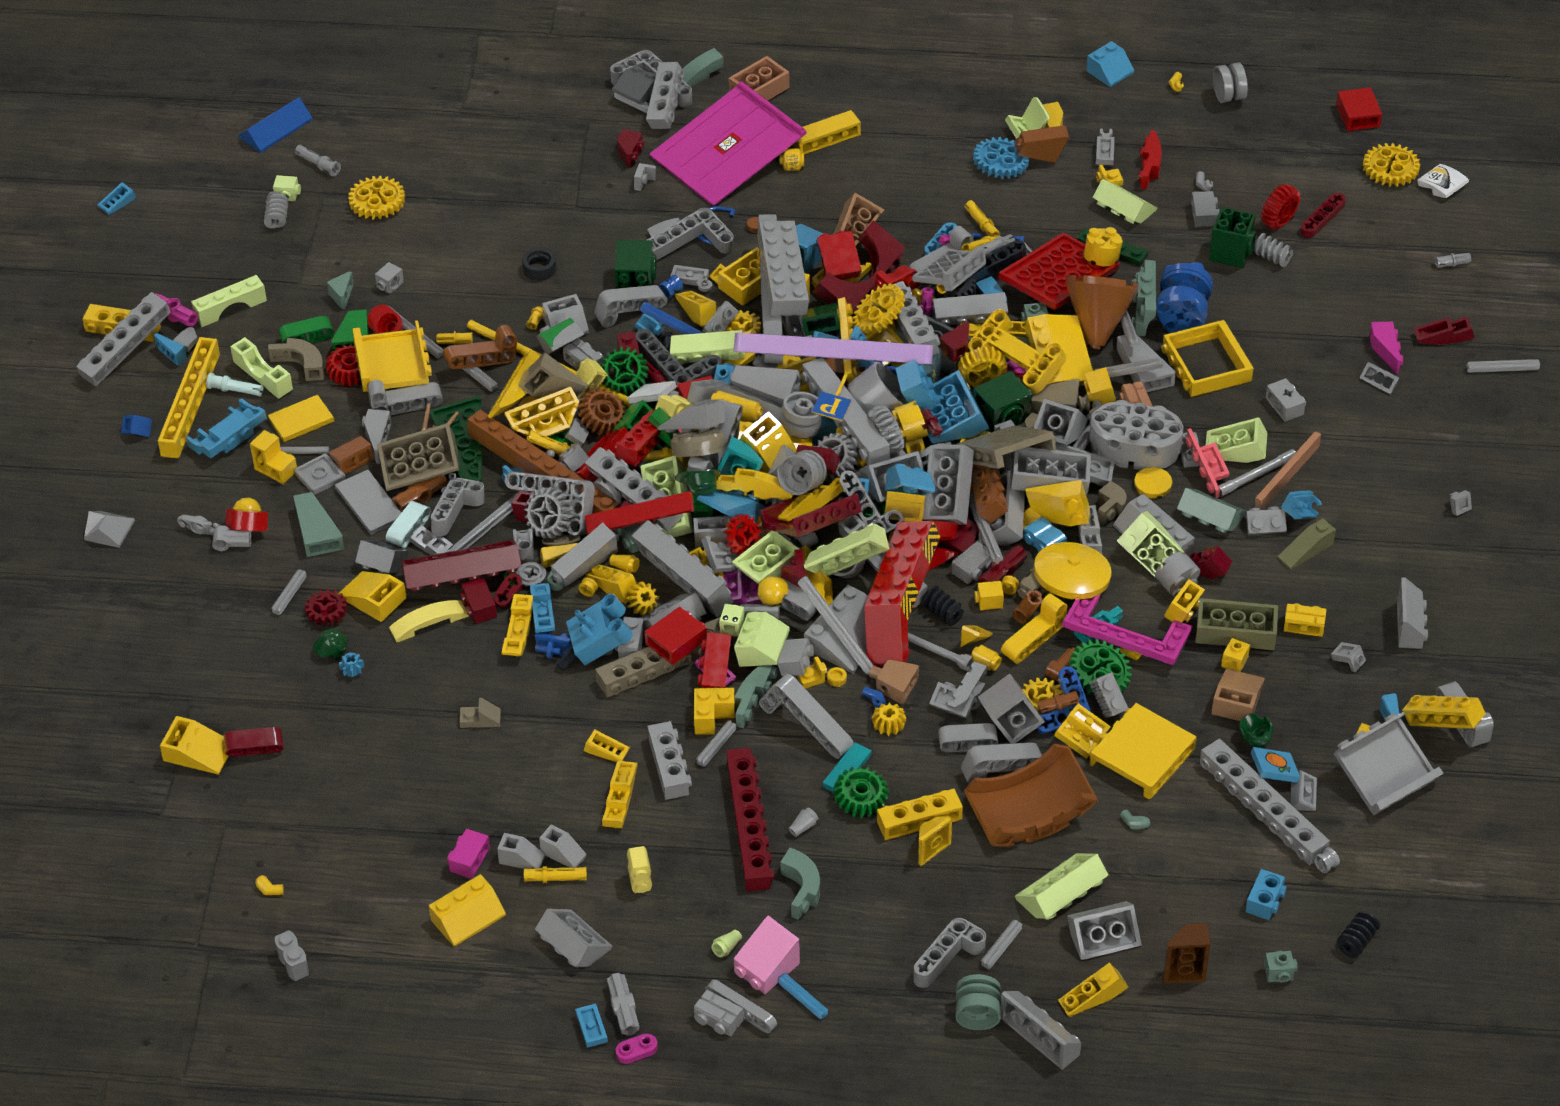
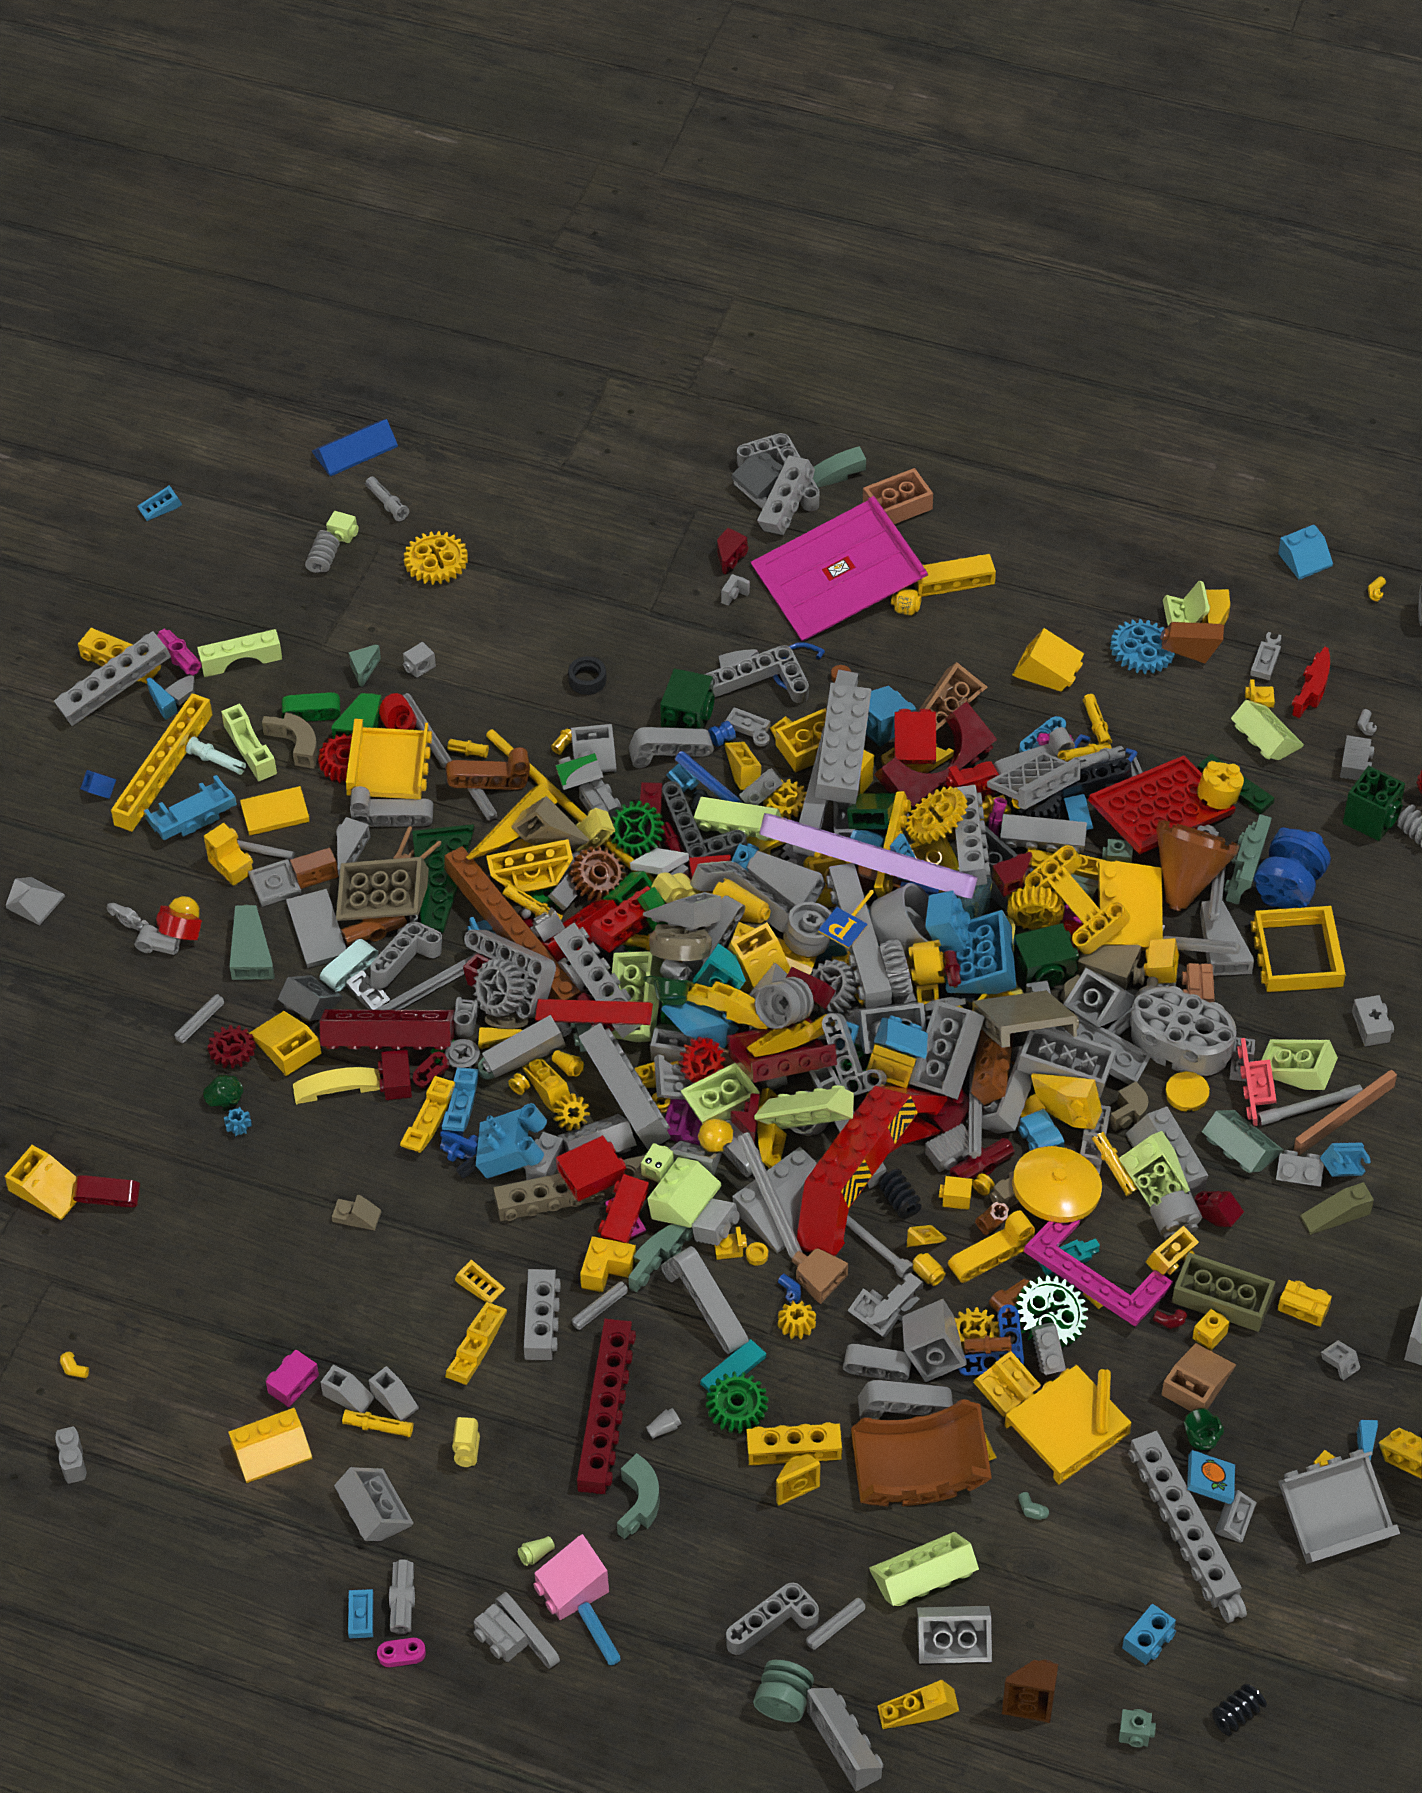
camera: 15 degrees right, 5 degrees up
none -> yellow slope [1012,628,1084,691]
none -> yellow pin [1092,1132,1138,1196]
none -> yellow axle [1096,1369,1111,1434]
none -> dark red arm [1153,1309,1187,1329]

